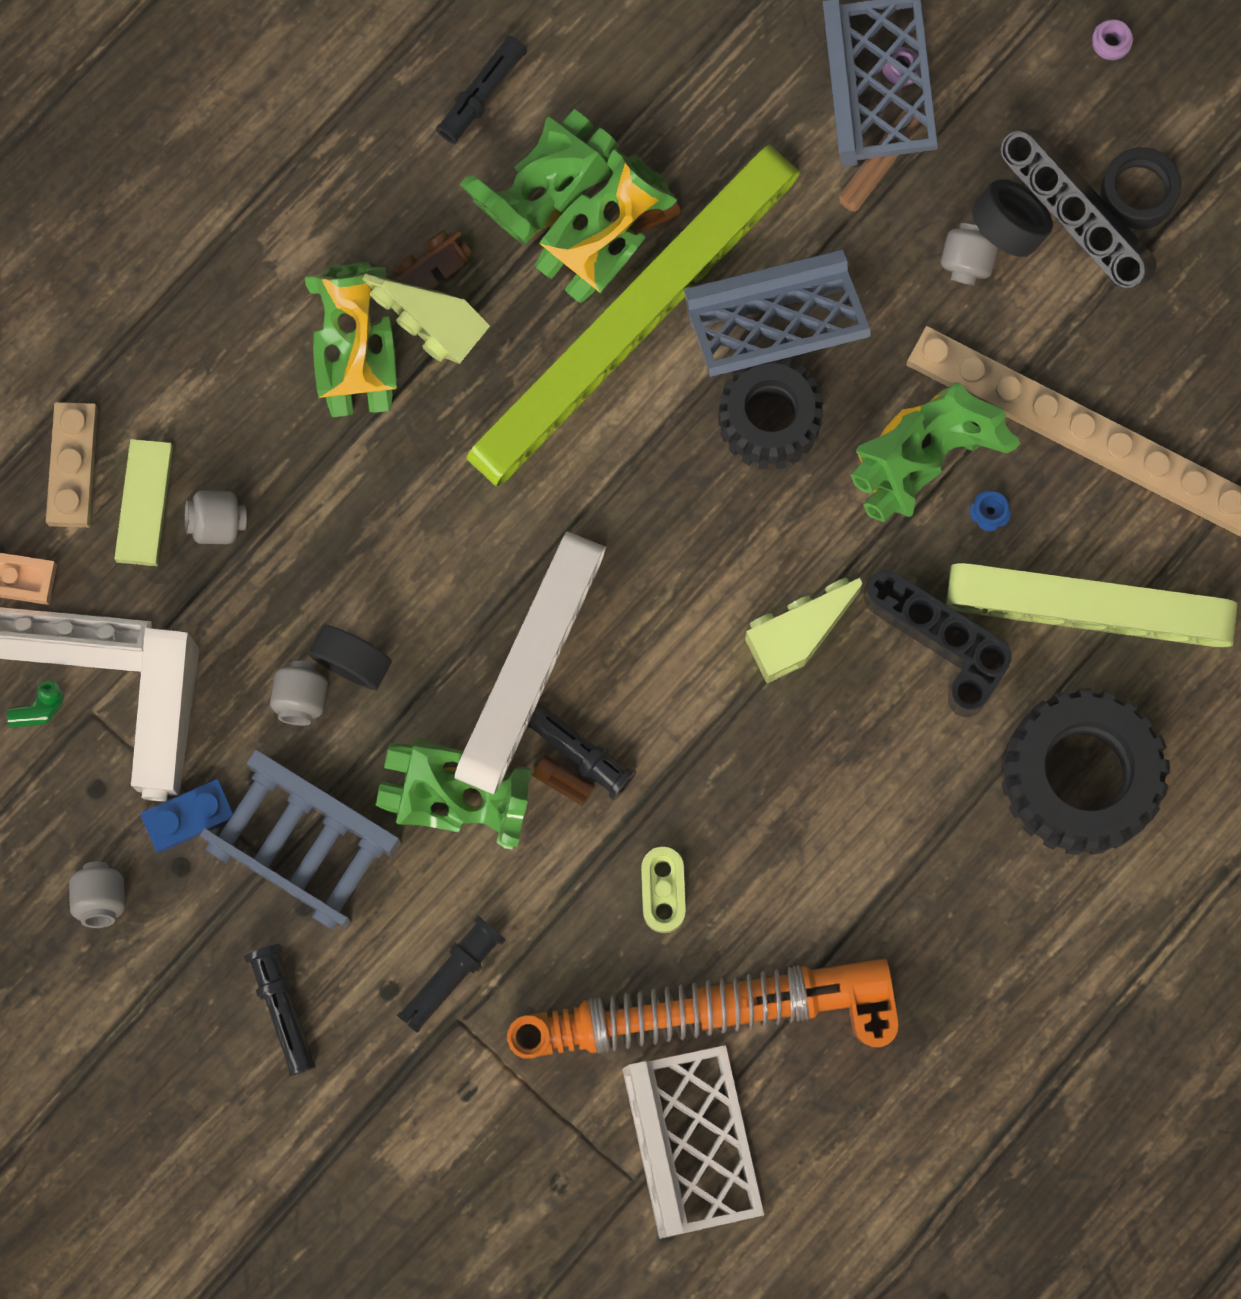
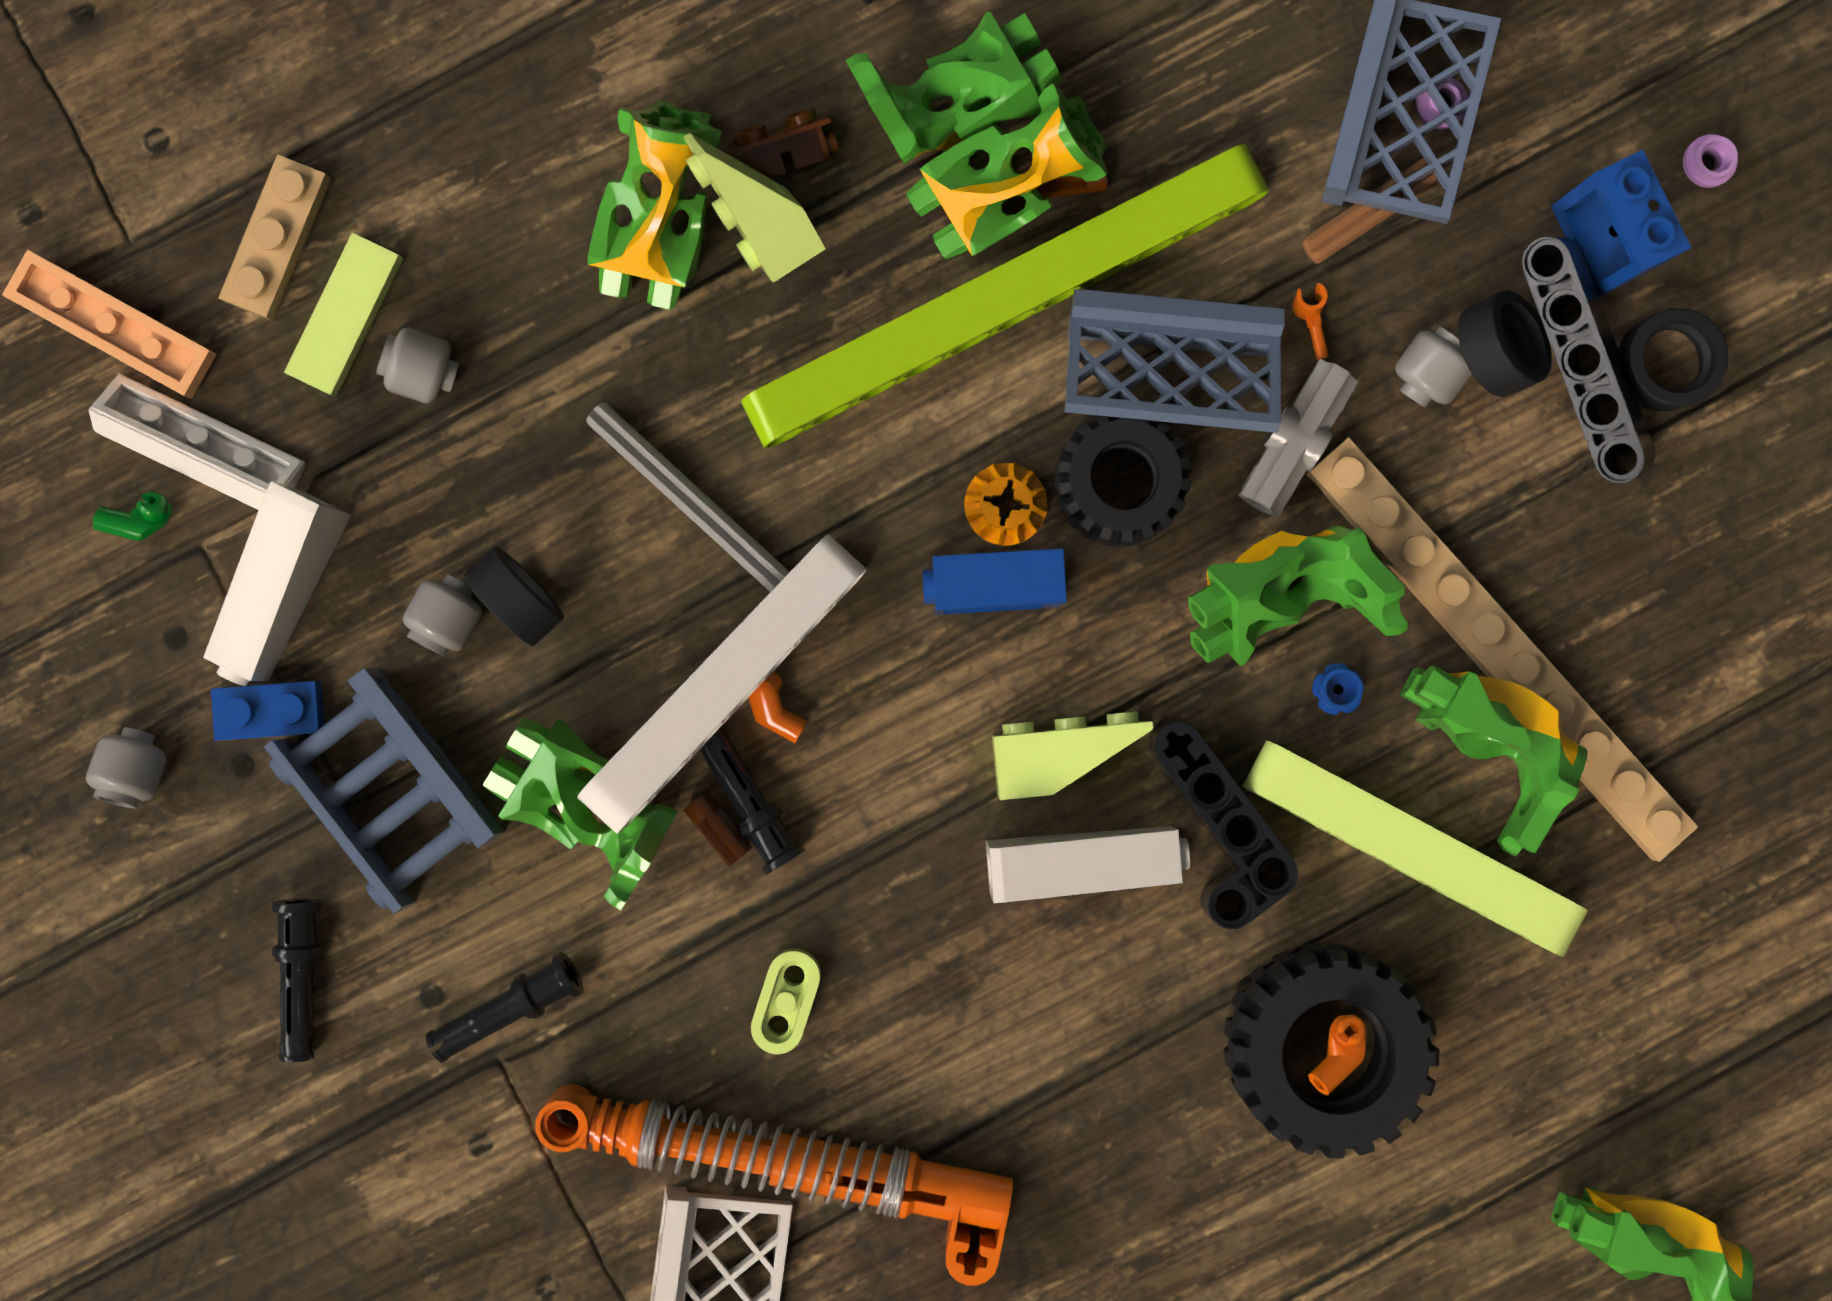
camera: 20 degrees right, 10 degrees up
none -> light grey axle [586,402,789,592]
none -> orange arm [748,671,808,744]
none -> blue window [922,549,1067,615]
none -> light orange gear [964,462,1047,546]
none -> white slope [986,826,1190,903]
none -> light grey piece [1238,359,1359,518]
none -> orange hand [1292,283,1329,360]
none -> orange arm [1308,1014,1367,1095]
none -> bright green hips [1399,666,1588,857]
none -> blue window [1551,150,1691,297]

